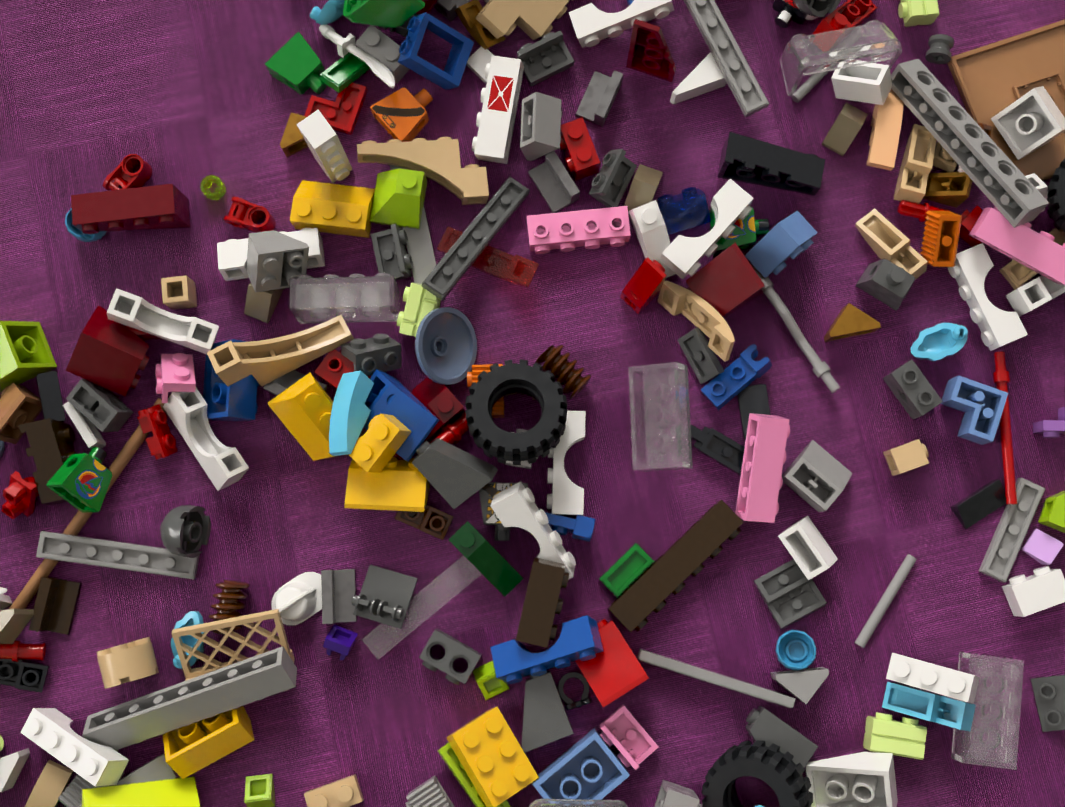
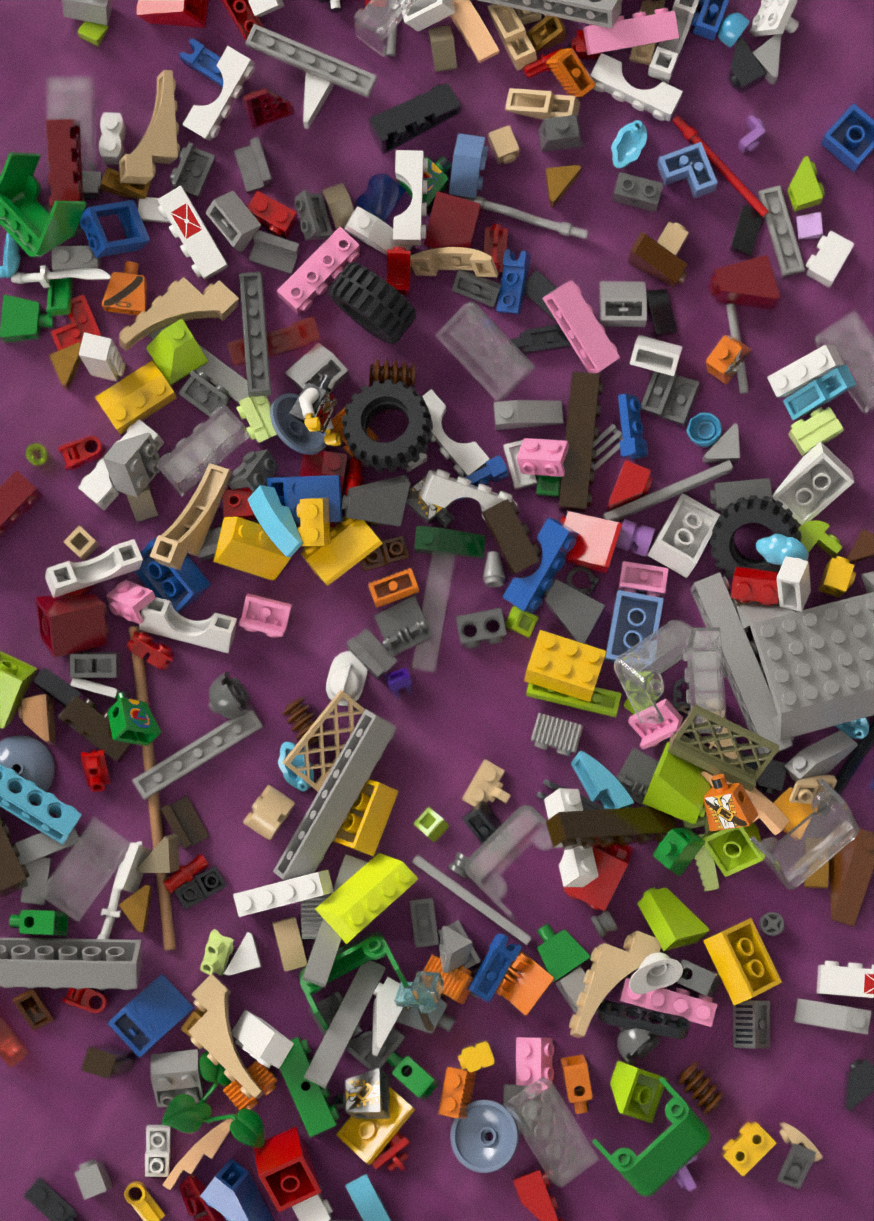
camera: 40 degrees left, 0 degrees up
none -> bright pink bracket [238,593,292,638]
none -> light grey slope [285,343,349,393]
none -> torso [289,375,341,446]
none -> black tyre [328,262,417,344]
none -> orange brick [368,568,419,608]
none -> light grey cone [483,552,506,587]
none -> red hinge [484,224,508,273]
none -> tan brick [488,125,520,164]
none -> light grey slope [493,400,564,430]
none -> white tile [503,440,537,490]
none -> bright pink bracket [517,438,569,477]
none -> light grey tile [591,424,623,471]
none -> red slope [606,460,653,512]
none -> medium lavender wheel [615,519,655,557]
none -> blue plate [618,393,648,460]
none -> reddish brown slope [627,231,688,289]
none -> black slope [646,289,678,338]
none -> white slope [647,493,720,578]
none -> orange torso [706,335,752,385]
none -> dark red slope [708,255,781,310]

